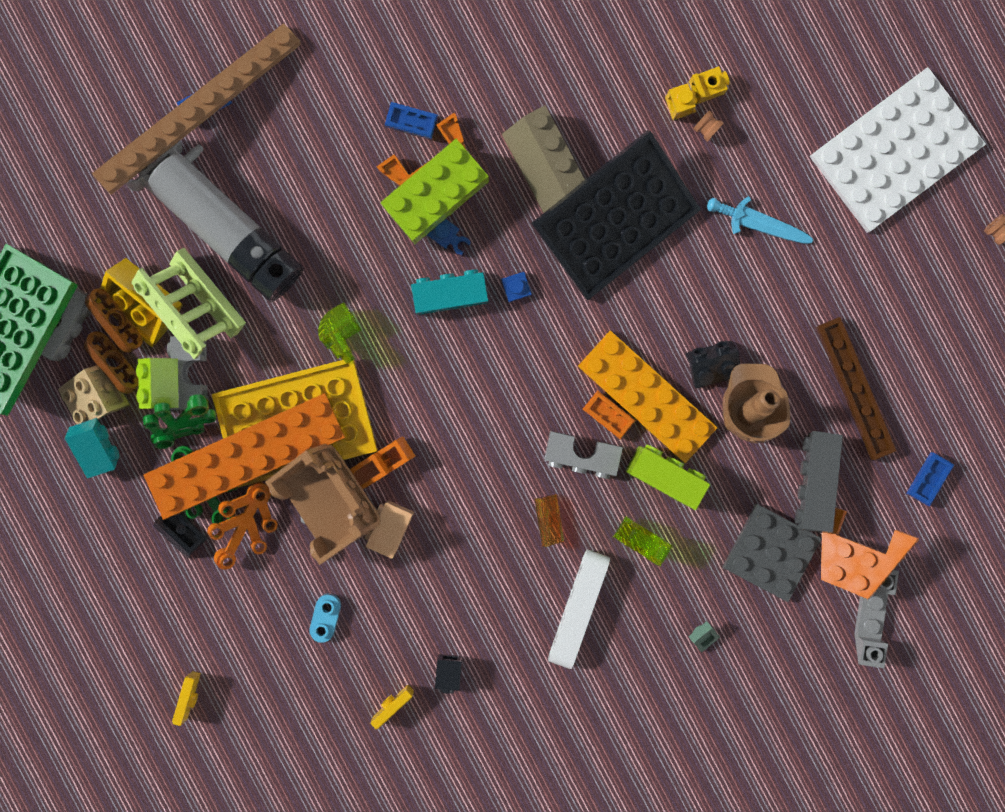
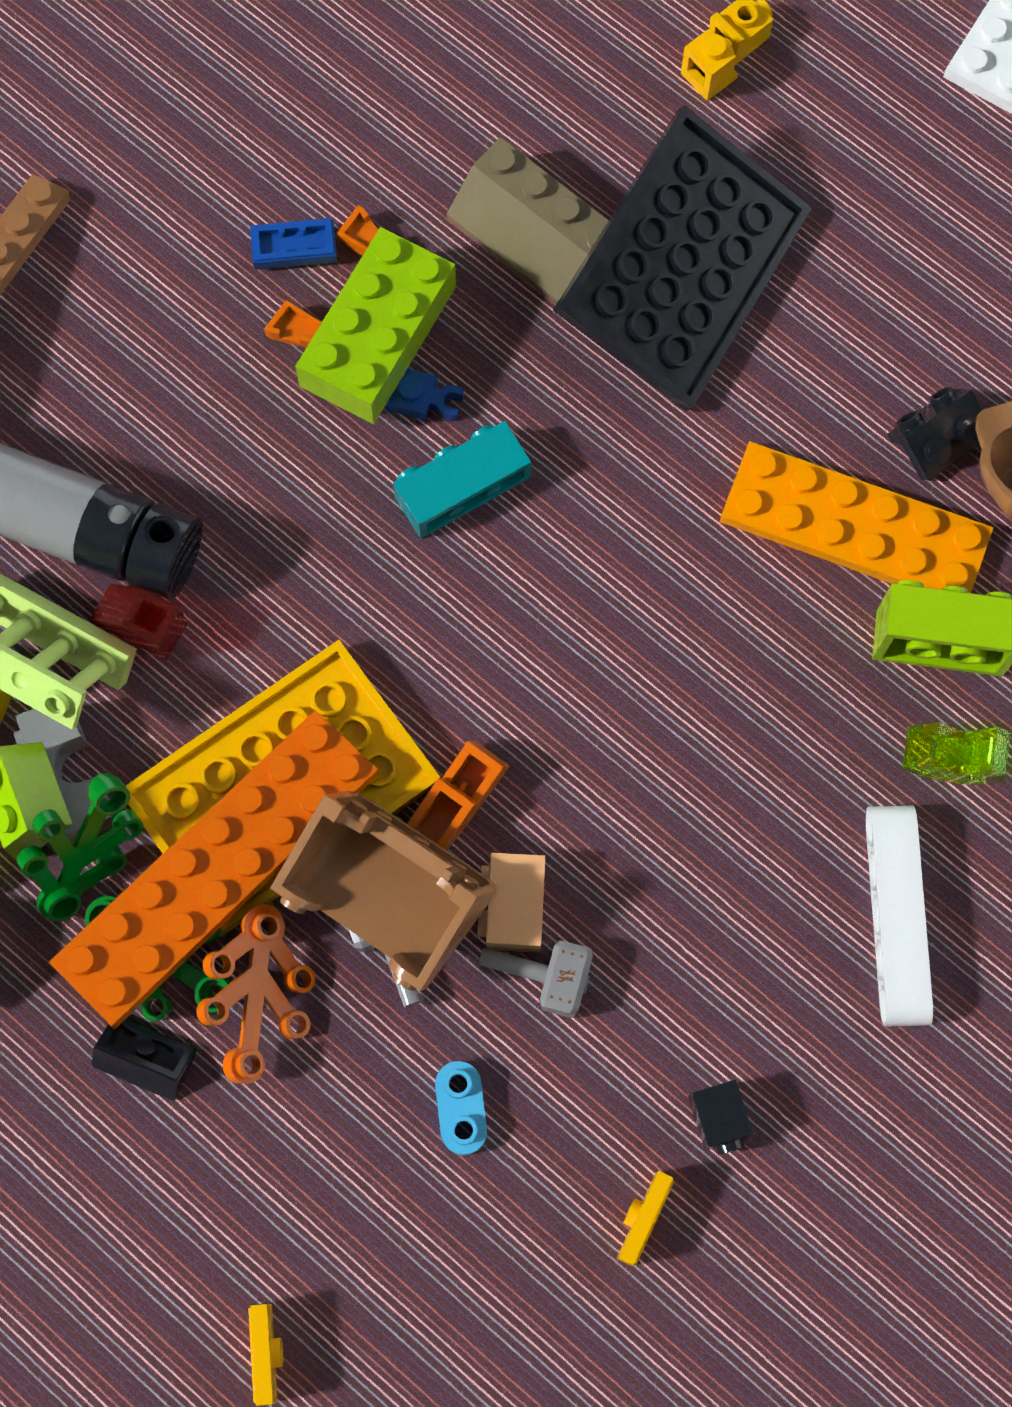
camera: 20 degrees left, 15 degrees down
clear neon green brick [318,302,361,364] -> none
blue plate [501,272,532,303] -> none
clear orange plate [534,494,564,547] -> none
light grey arch [544,431,623,479] -> none
orange plate [582,390,635,440] -> none
nougat wheel [693,110,724,142] -> none
medium azure sword [707,196,813,244] -> none
none -> clear red slope [89,583,188,660]
none -> light grey piece [479,940,593,1018]

